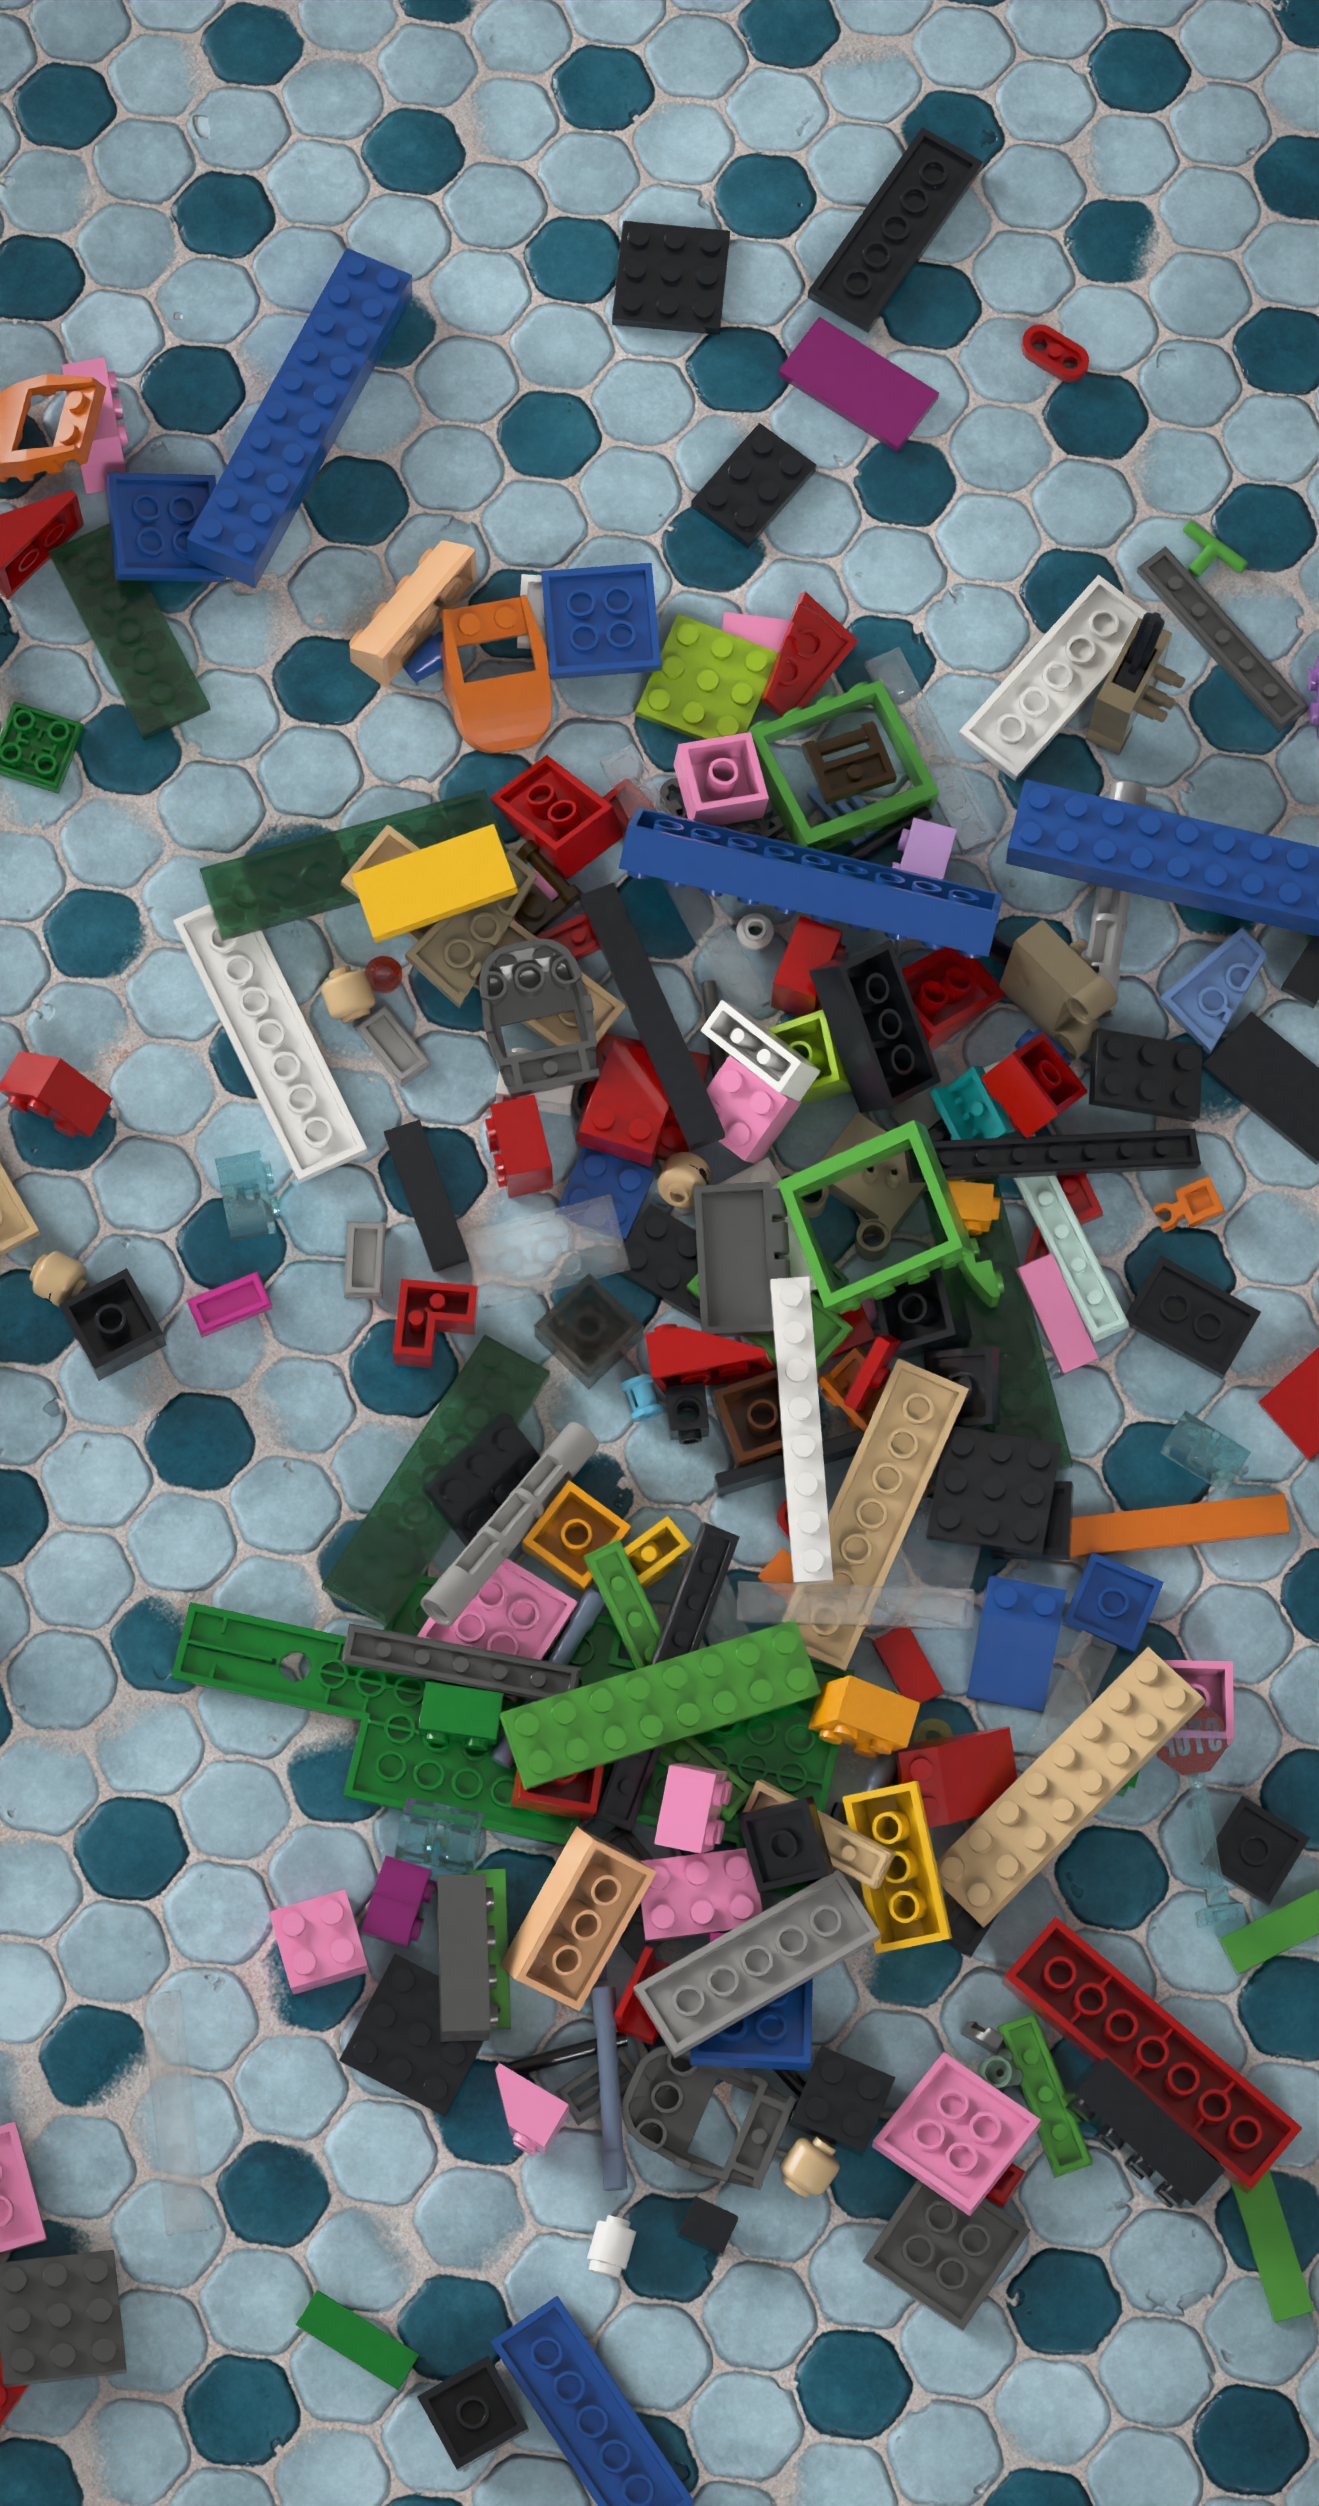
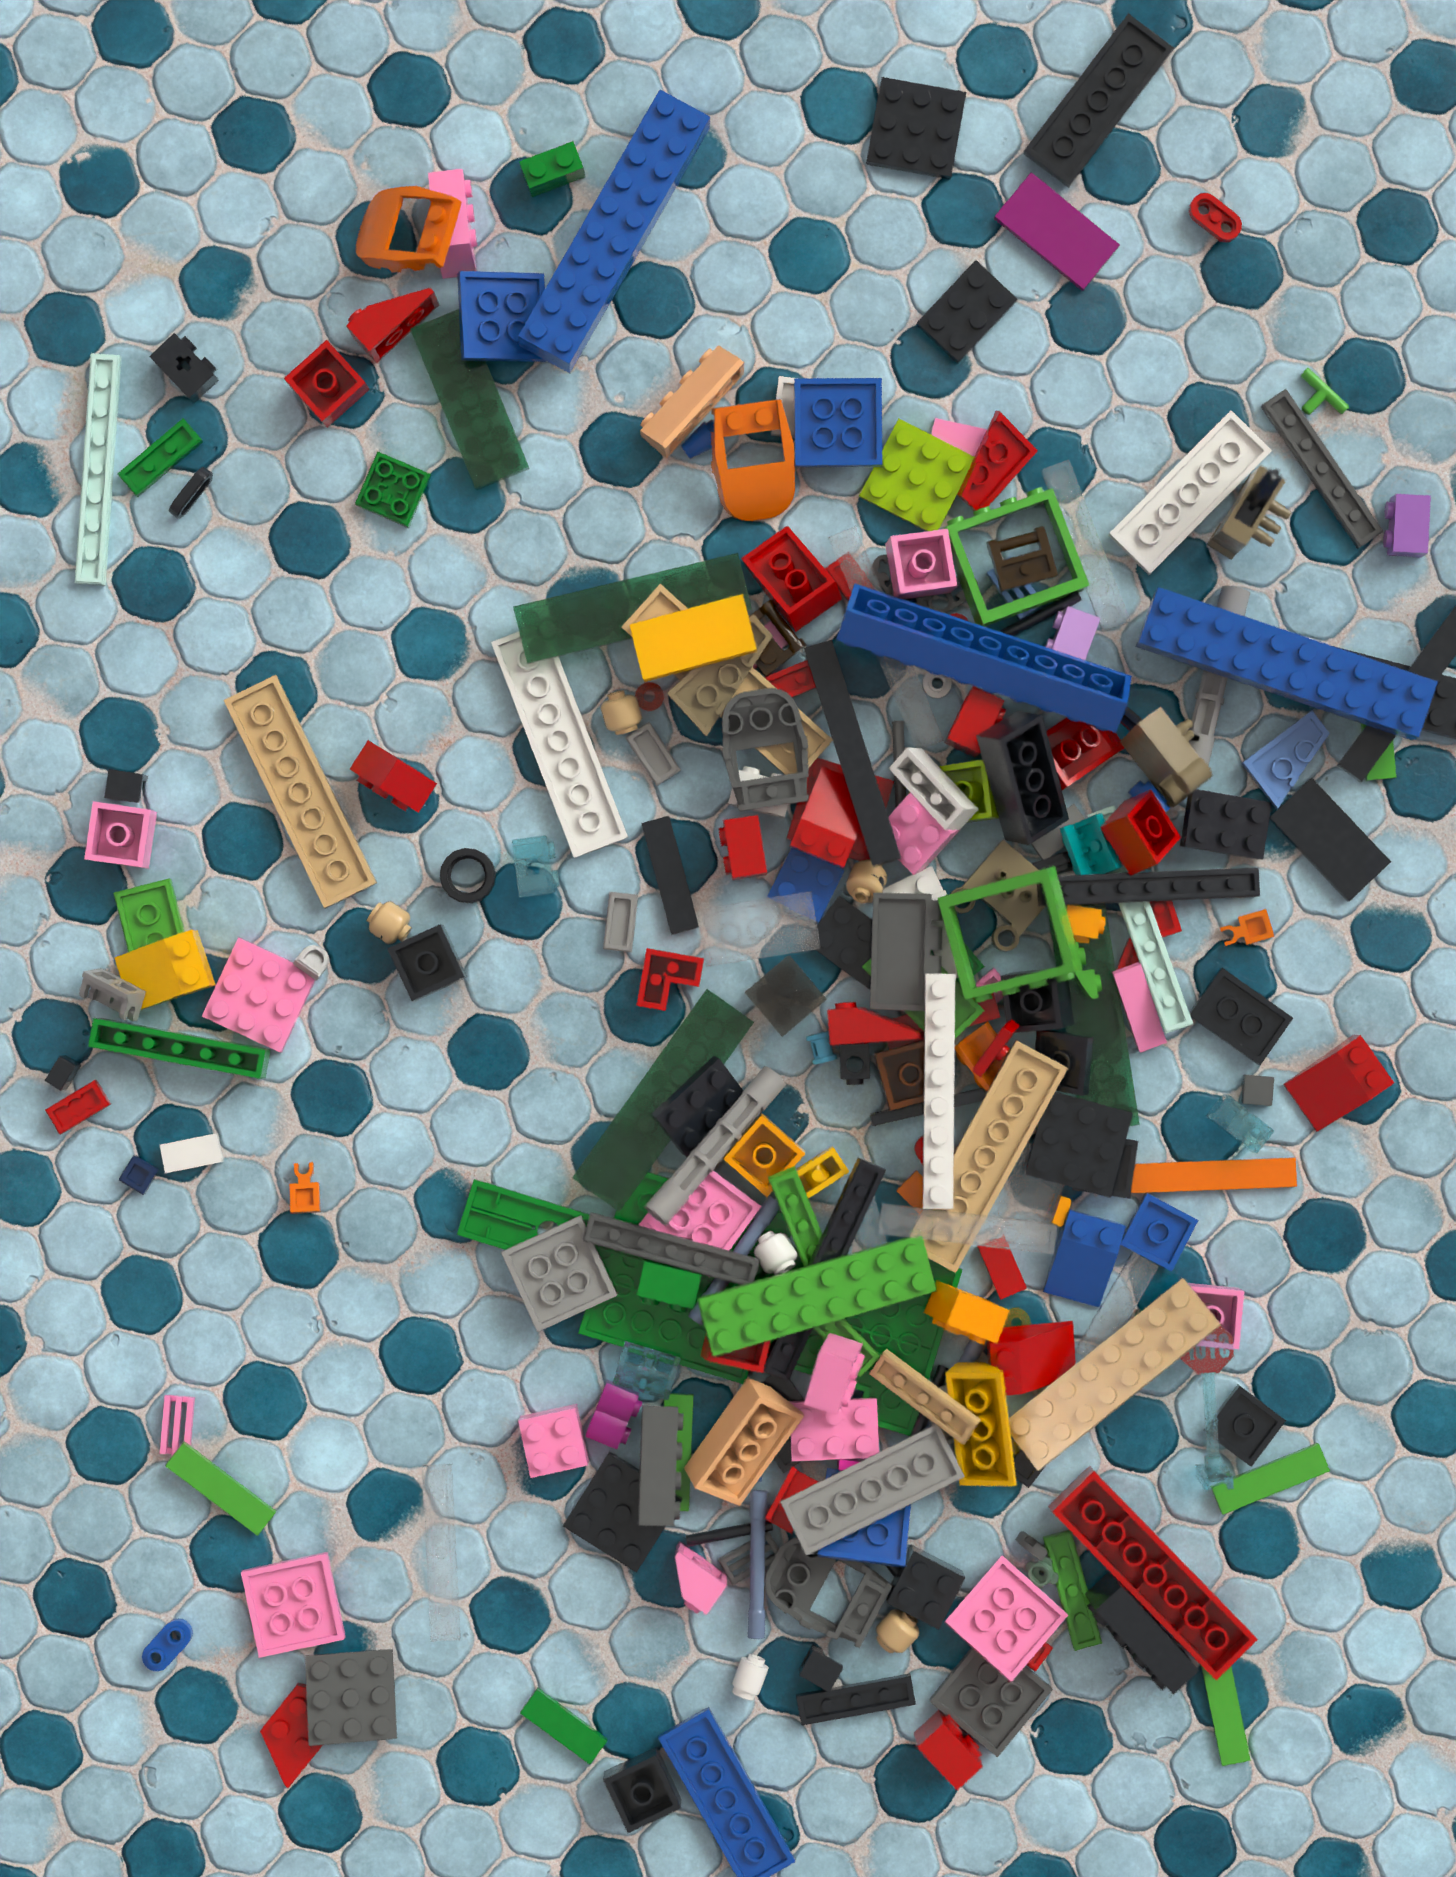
camera: 10 degrees right, 15 degrees up
dark pink tile [186,1271,273,1338] -> none
black plate [737,1796,834,1893] -> none
none -> black tyre [440,848,496,903]
none -> light grey plate [501,1215,617,1332]
none -> green brick [519,141,585,197]
none -> white head [754,1231,797,1275]
none -> black plate [796,1673,916,1726]
none -> red brick [914,1710,983,1791]
none -> light orange tile [1049,1194,1071,1227]
none -> dark grey tile [1241,1075,1274,1106]

